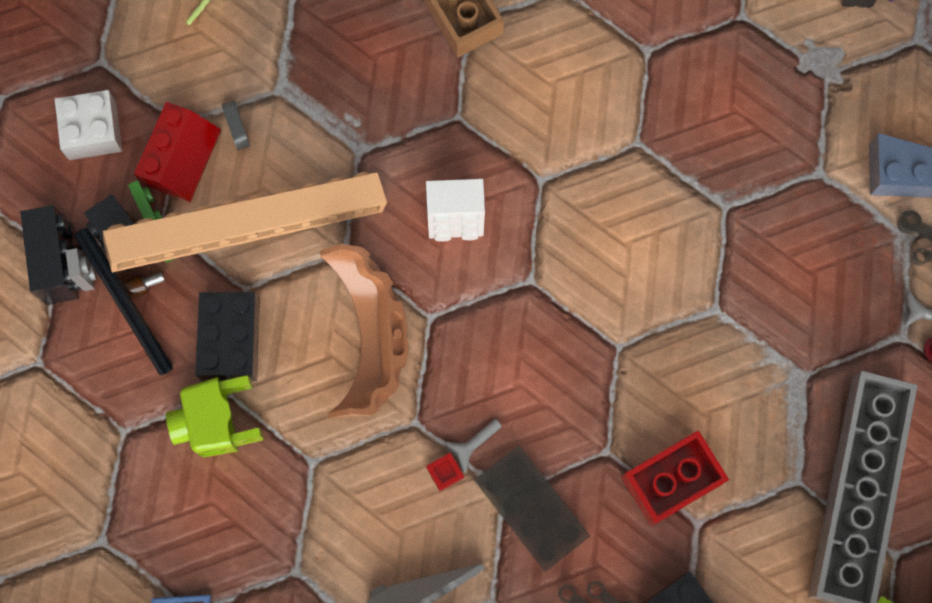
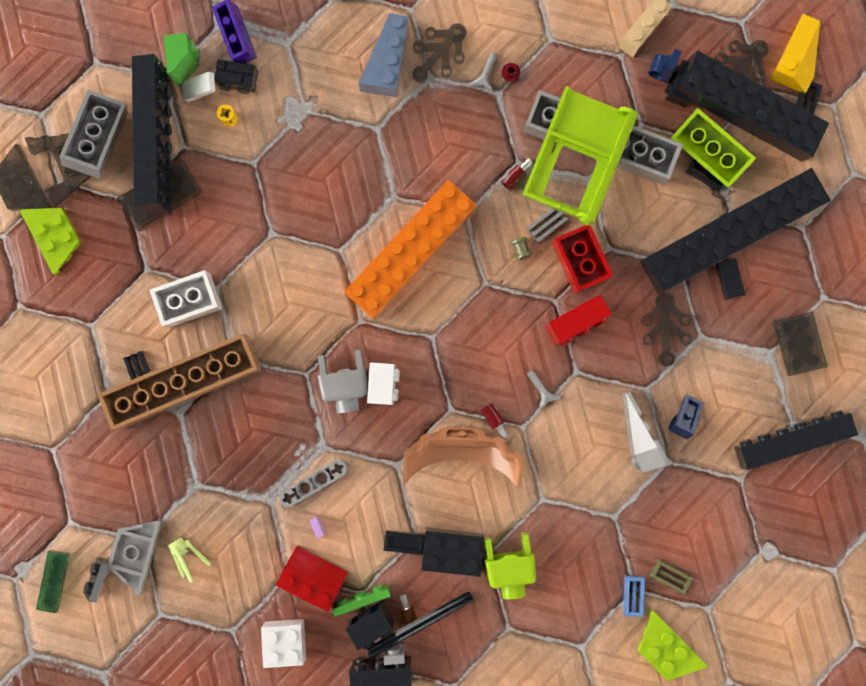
camera: 85 degrees left, 10 degrees up
light nougat brick [103,172,387,272] -> none
dark grey beam [221,100,250,151] -> none
red plate [426,452,465,492] -> none
clear smoke plate [474,445,590,572] -> none
none -> light grey beam [279,459,348,507]
none -> lavender tile [310,515,326,538]
none -> light grey piece [317,350,369,414]
none -> orange brick [344,179,477,320]
none -> black tile [383,530,424,555]
none -> dark red piece [480,403,509,439]
none -> dark red piece [501,158,533,191]
none -> olive bush [510,237,533,260]
none -> lime piece [522,86,638,225]
none -> light grey tile [526,208,568,243]
none -> red brick [544,294,612,347]

